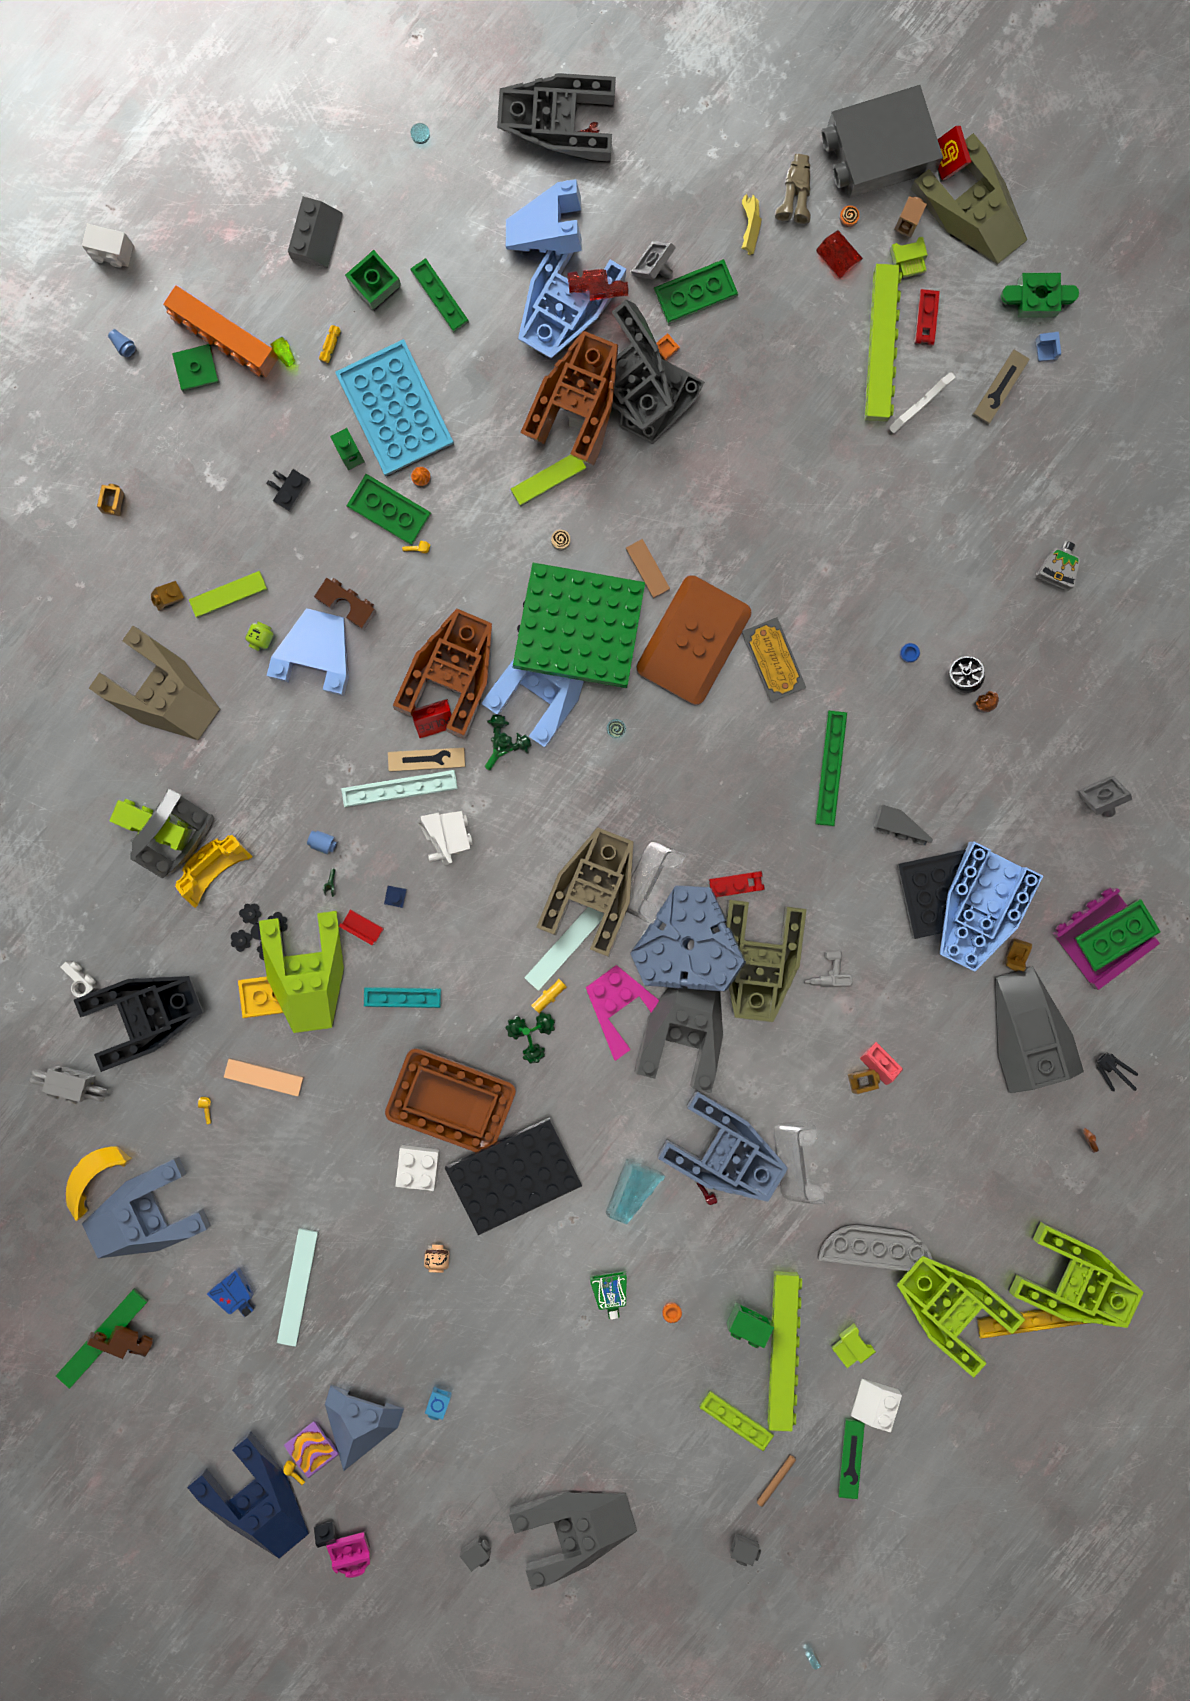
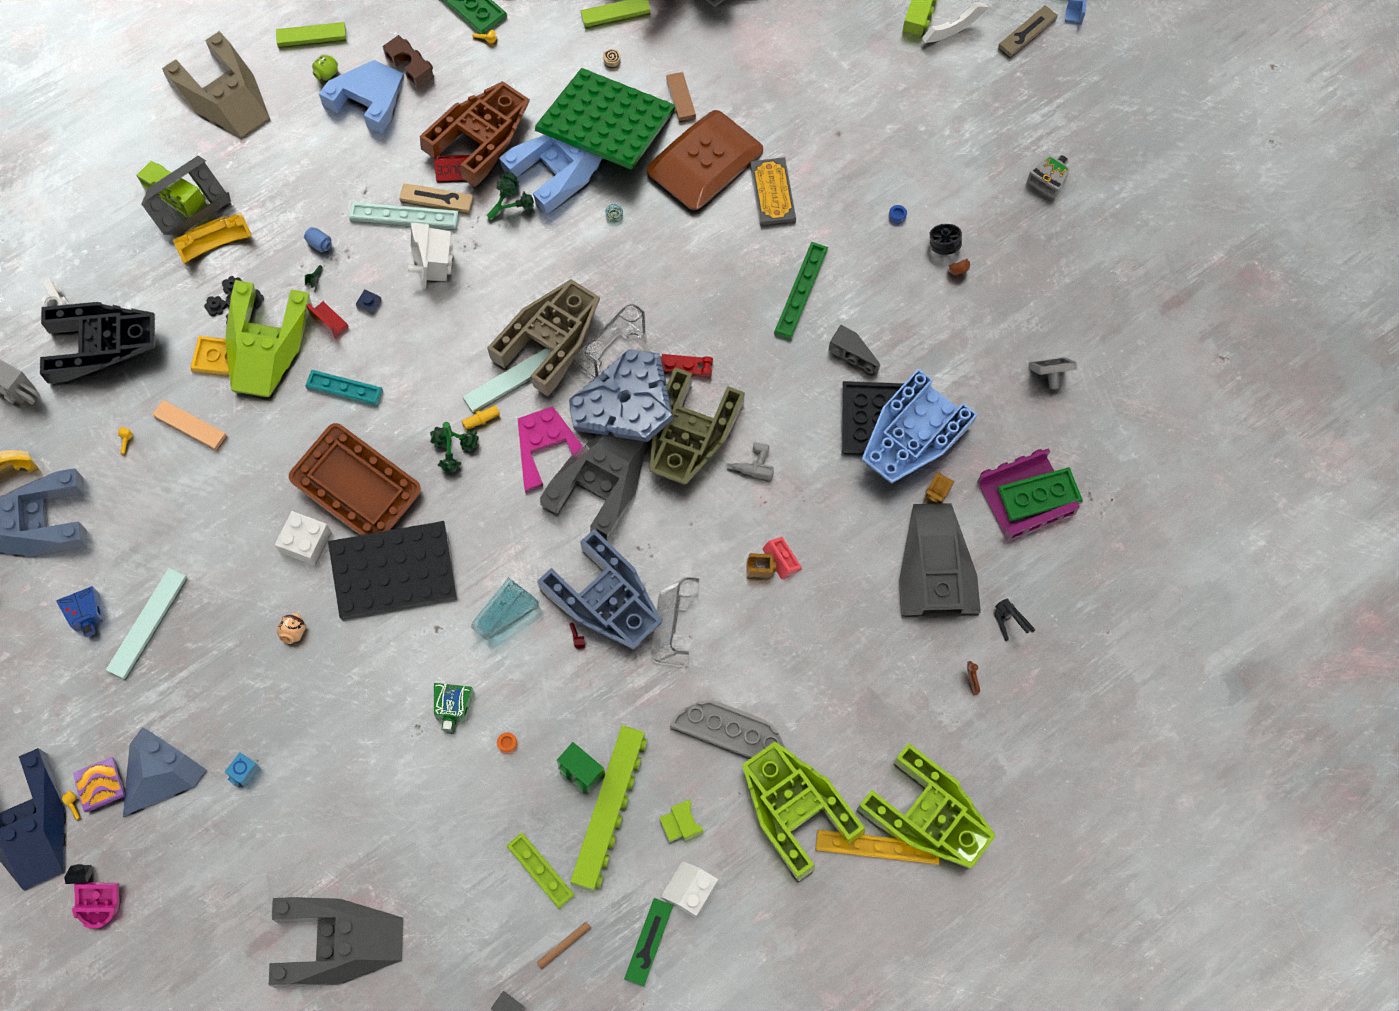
camera: 15 degrees right, 20 degrees down
pearl gold bracket [151,581,184,611] -> none
dark grey brick [460,1536,491,1572] -> none

